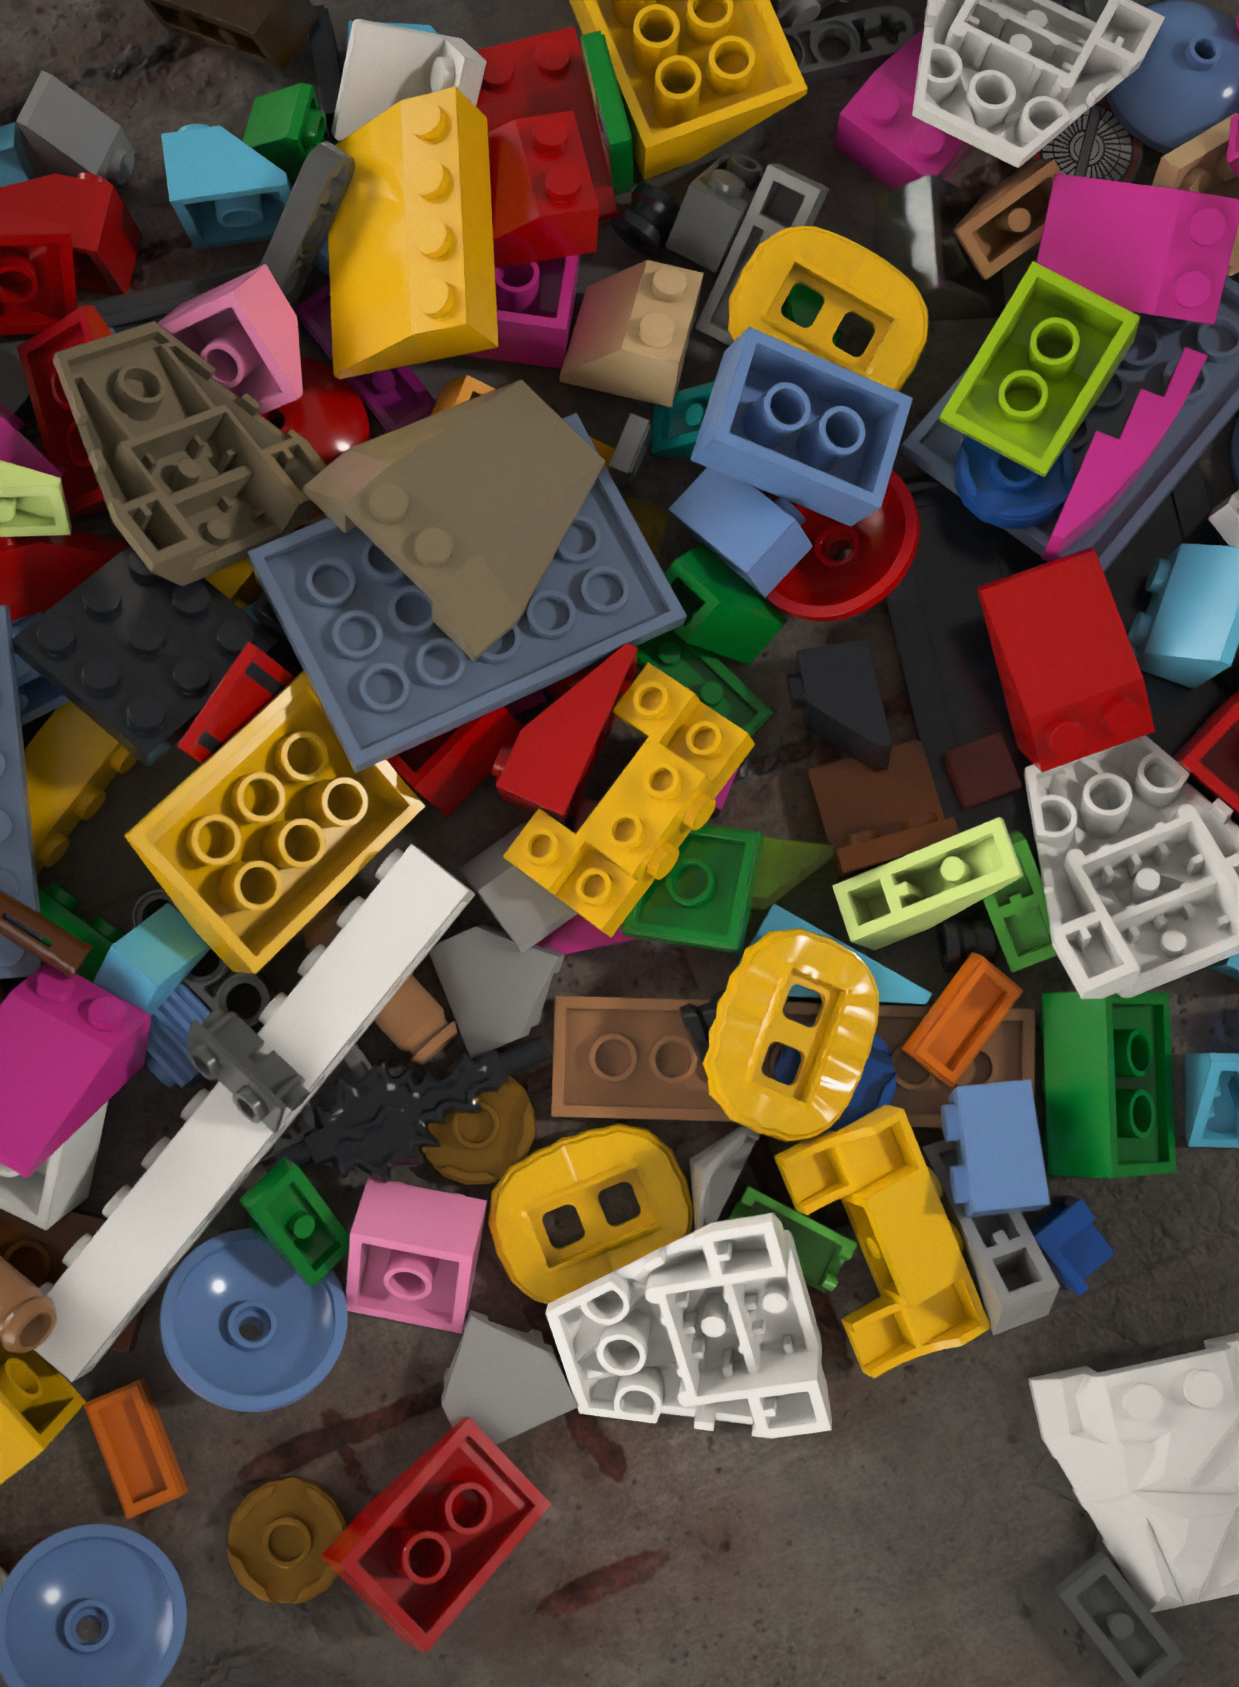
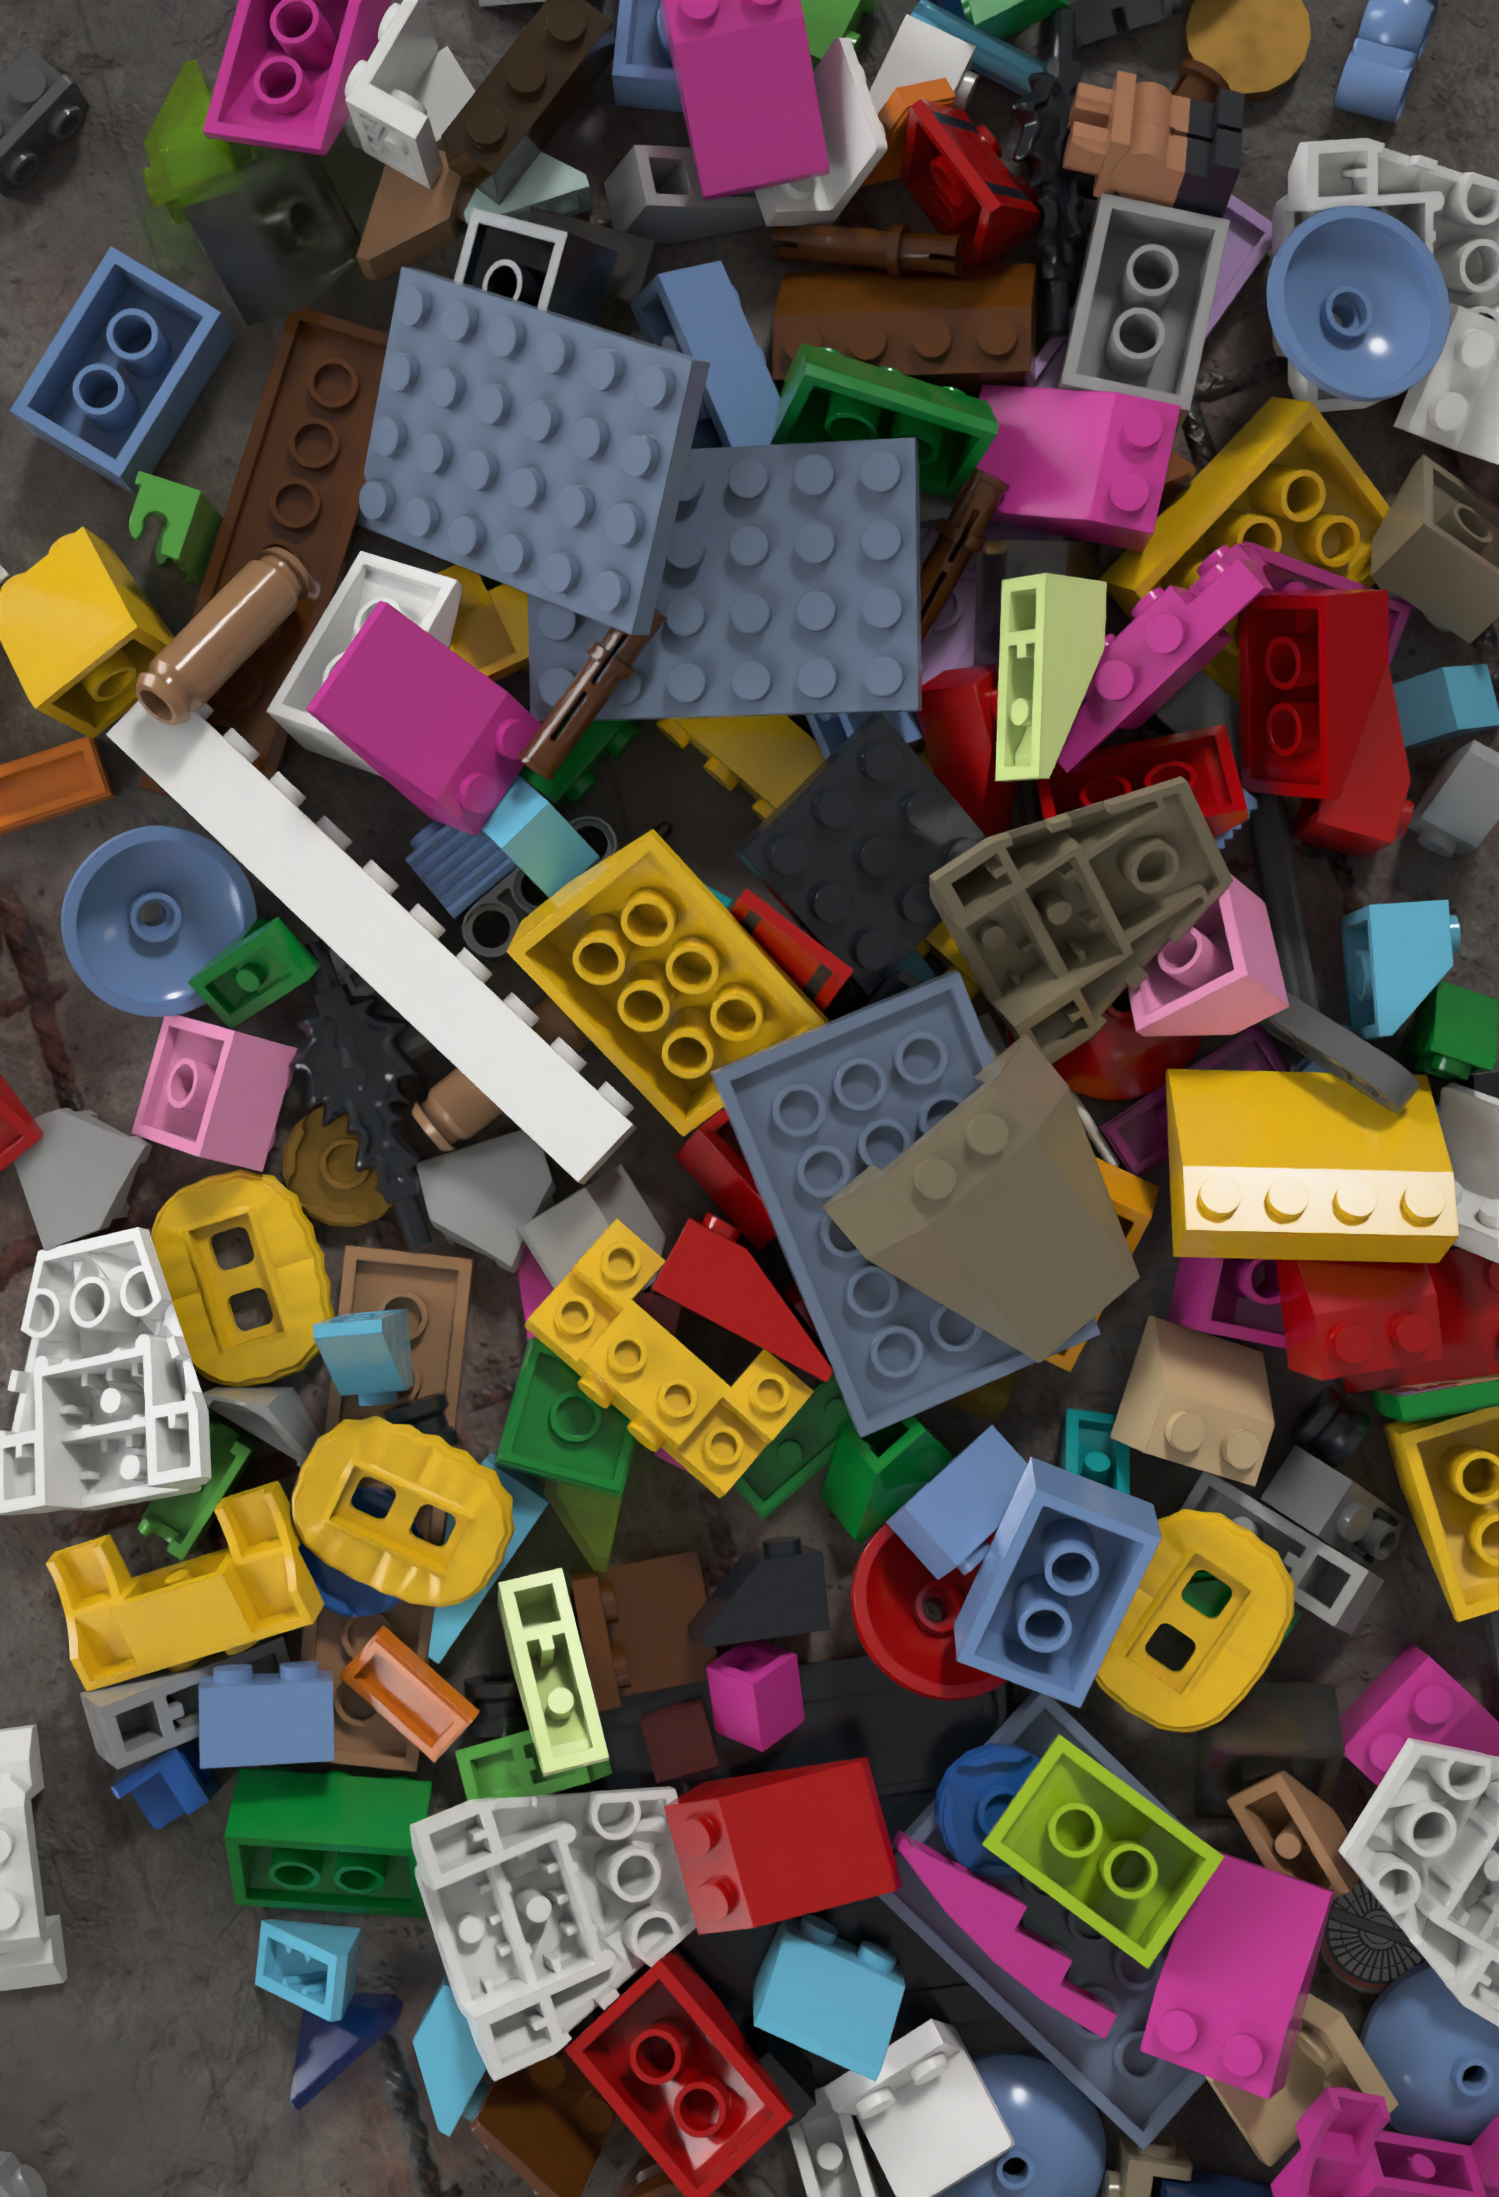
camera: 90 degrees right, 5 degrees up
dark grey hinge [186,1007,310,1134] -> none
light grey tile [608,413,651,490] -> none
none -> medium azure slope [313,1308,414,1406]
none -> dark pink panel [706,1640,805,1752]

